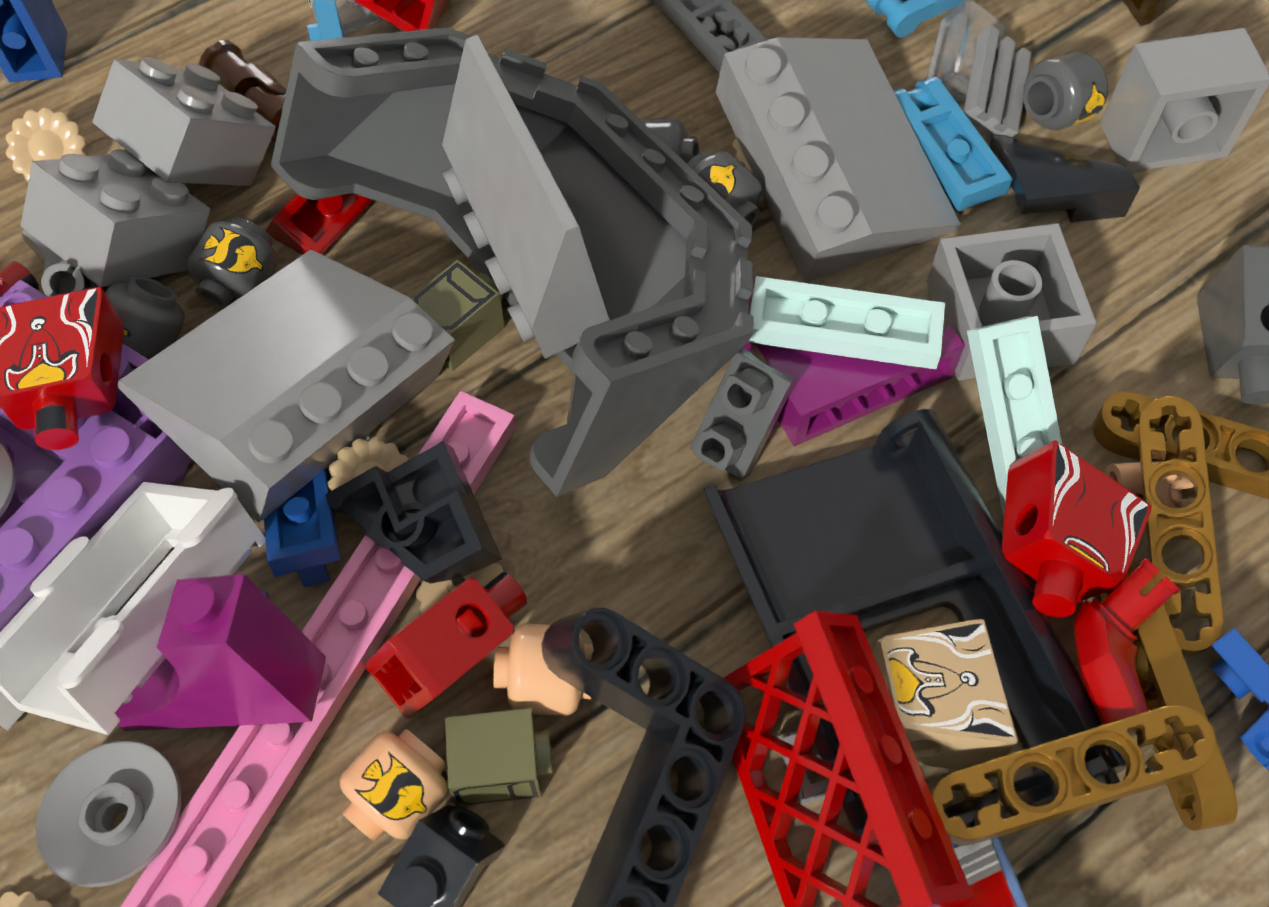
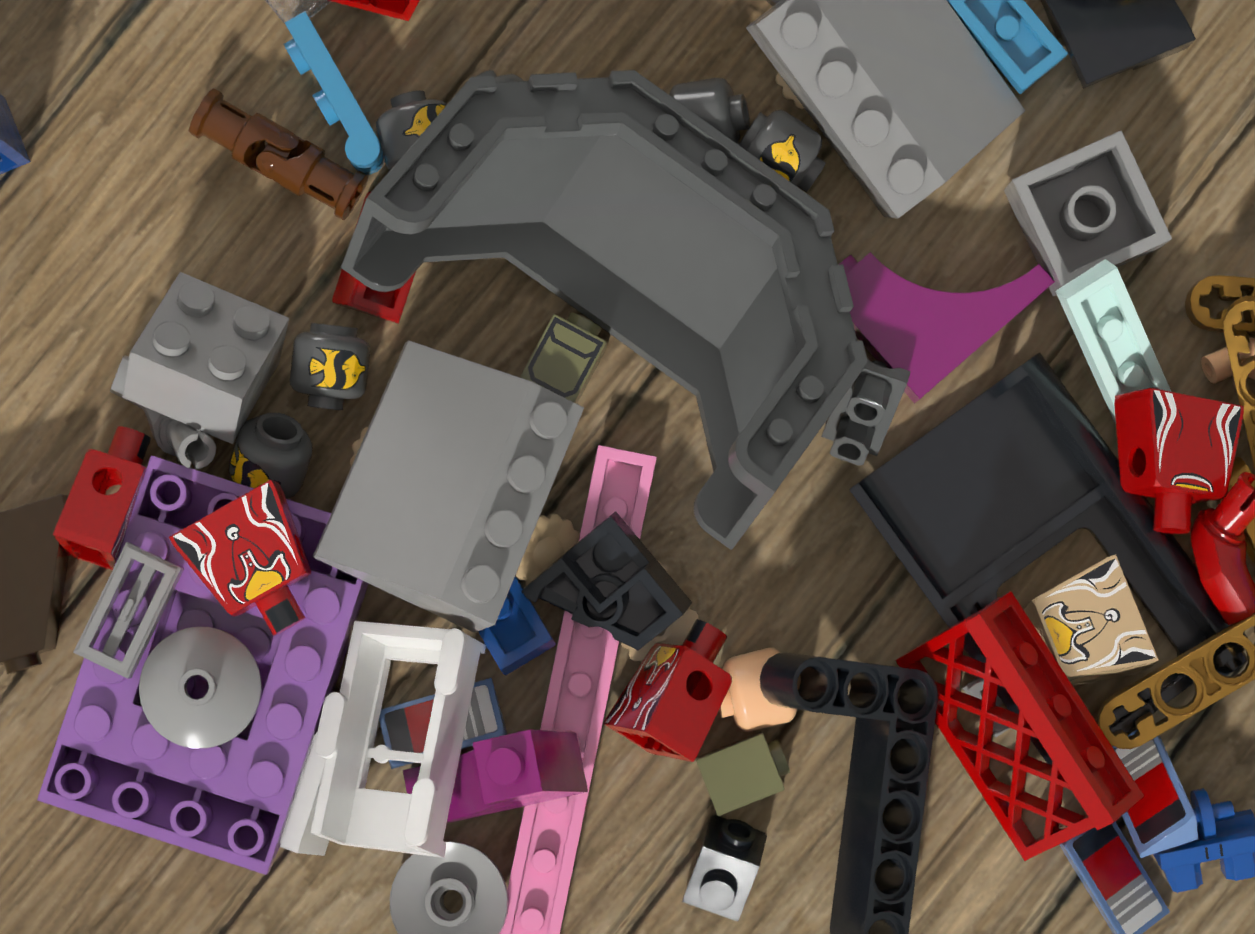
camera: 10 degrees left, 25 degrees up
tan piece [6,108,87,182] -> none
light grey brick [92,57,276,186] -> none
light nougat head [340,729,448,842] -> none
light grey slope [442,34,610,359] -> none
light aqua plate [749,276,945,369] -> none

